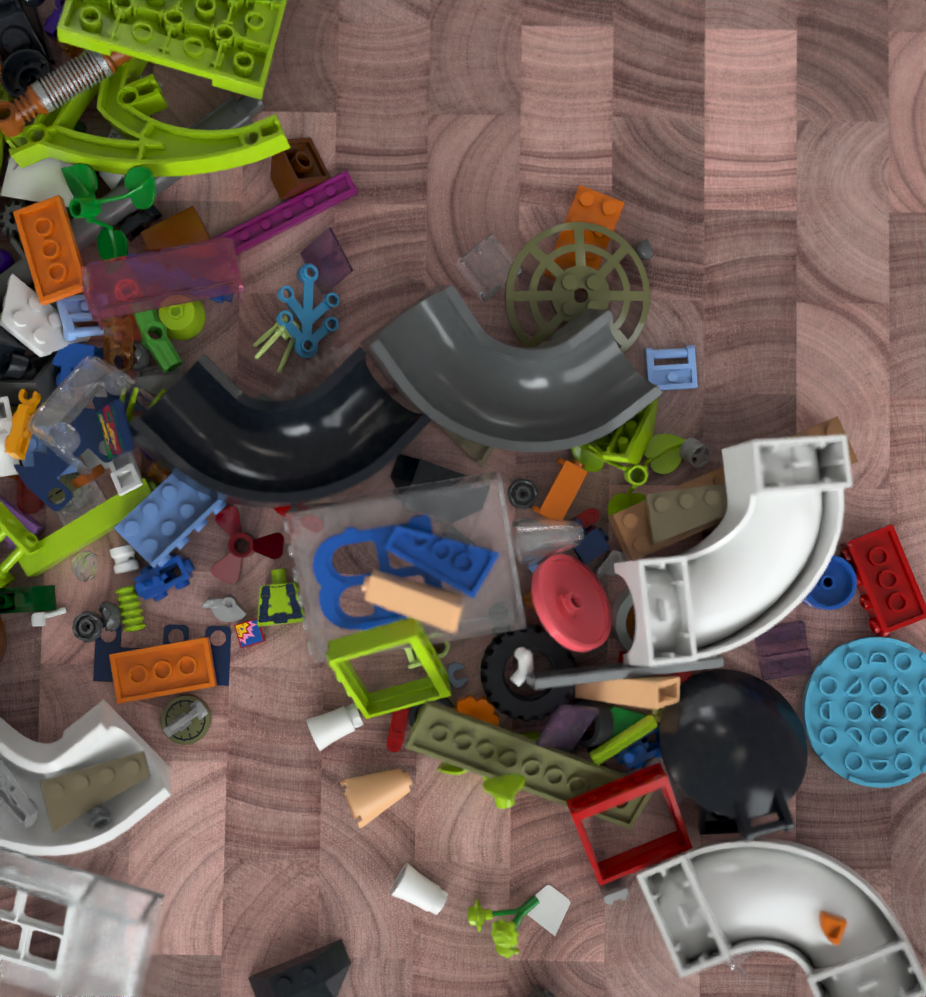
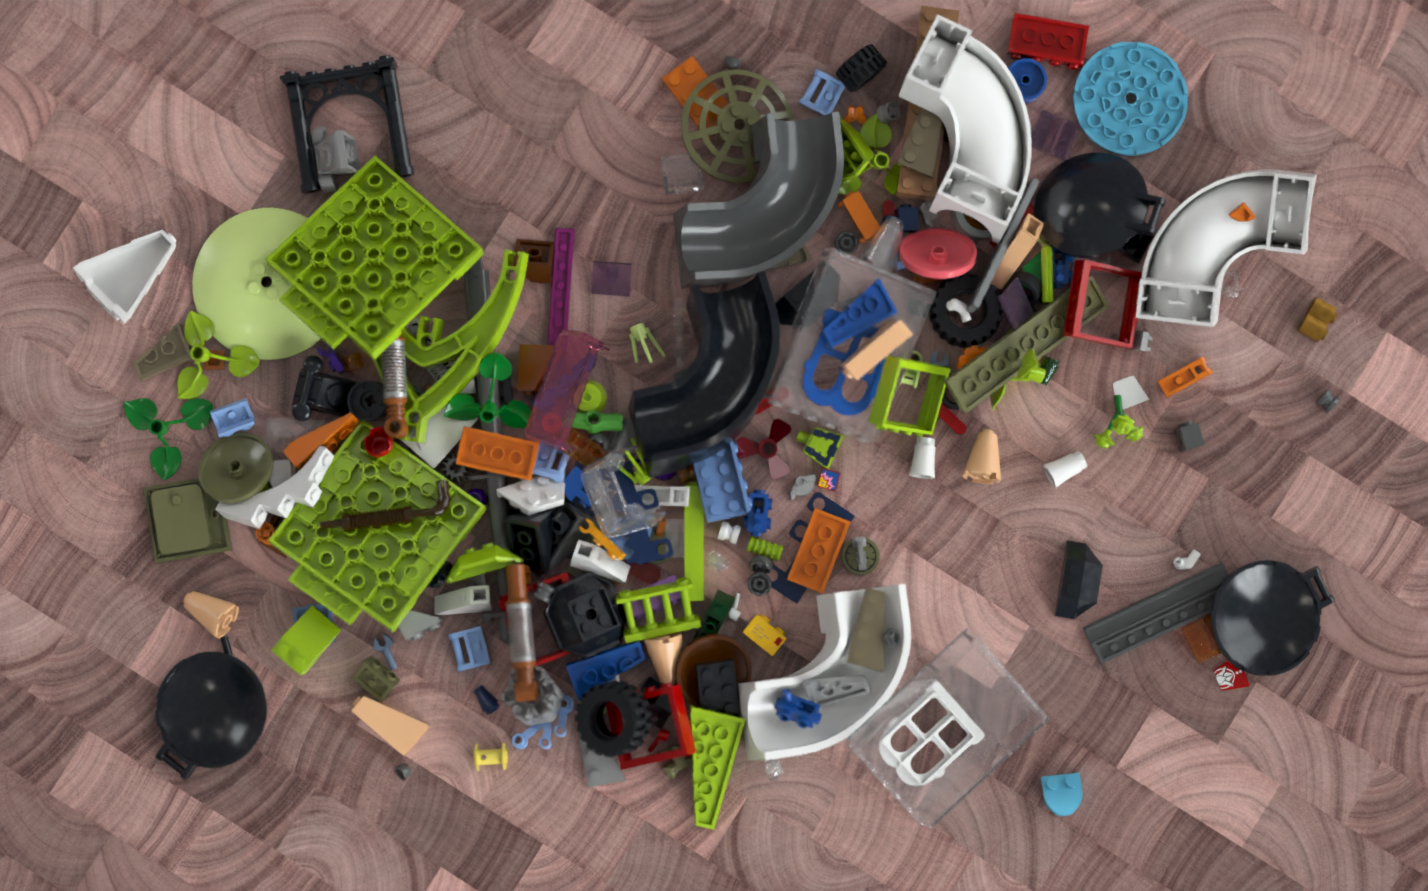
camera: 60 degrees left, 0 degrees up
dark blue tile [96,400,135,460] -> none
dark azure plant [276,263,340,359] -> none
none -> yellow brick [743,614,787,656]
none -> black tyre [836,44,887,92]
none -> orange piece [844,105,867,124]
none -> clear green cone [1040,356,1059,386]
none -> orange plate [1157,356,1213,398]

